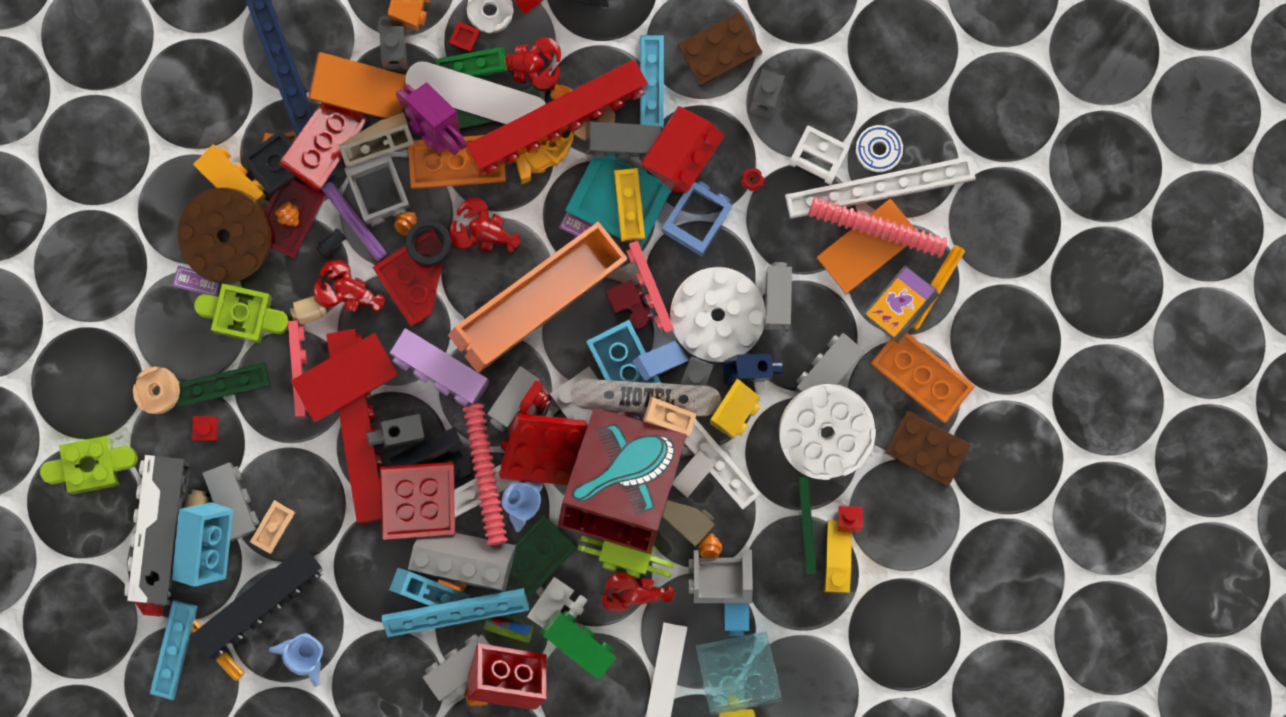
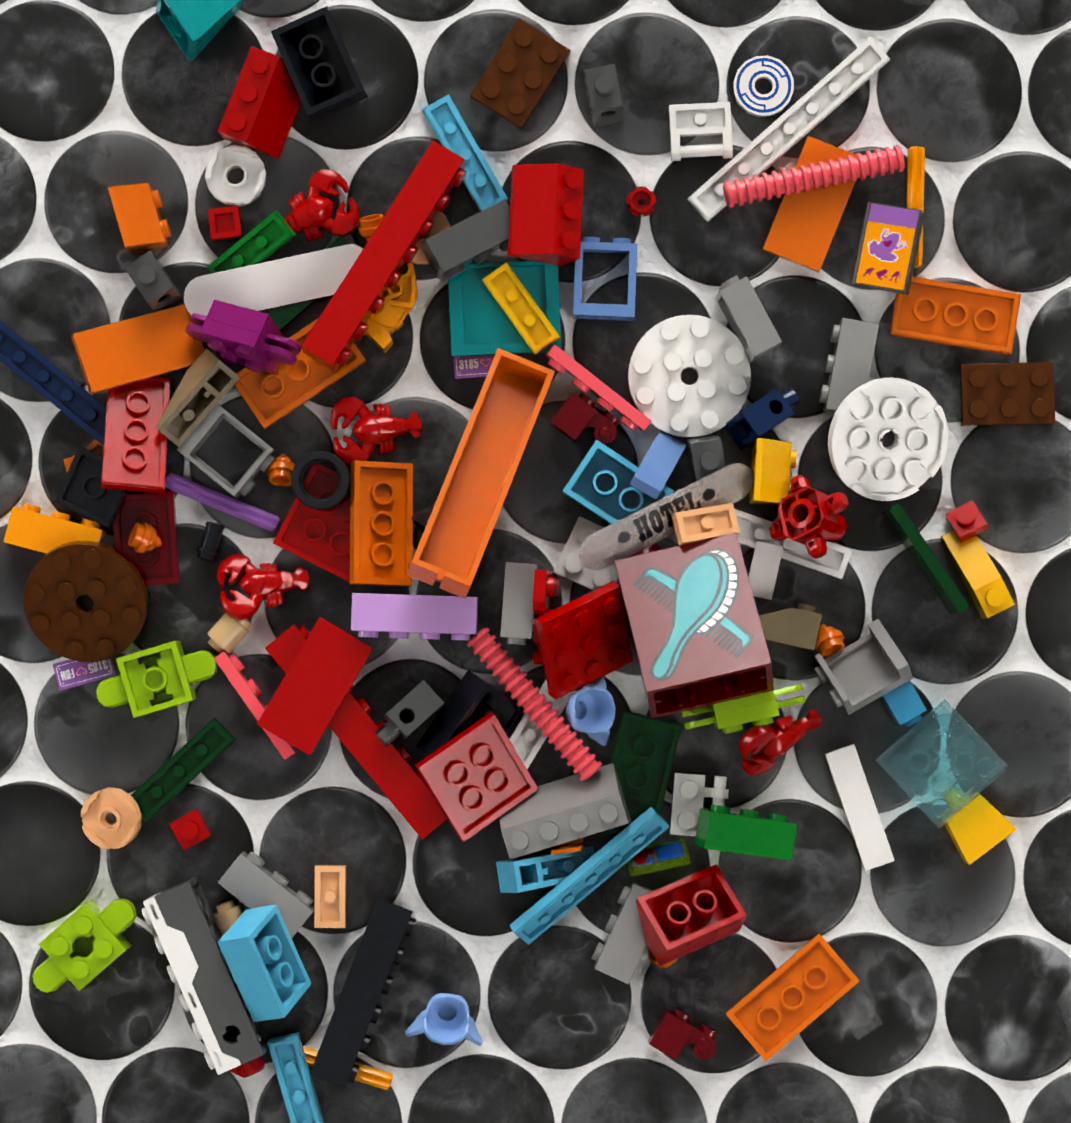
camera: 25 degrees left, 5 degrees up
none -> orange plate [350,460,413,587]
none -> red piece [769,475,849,559]

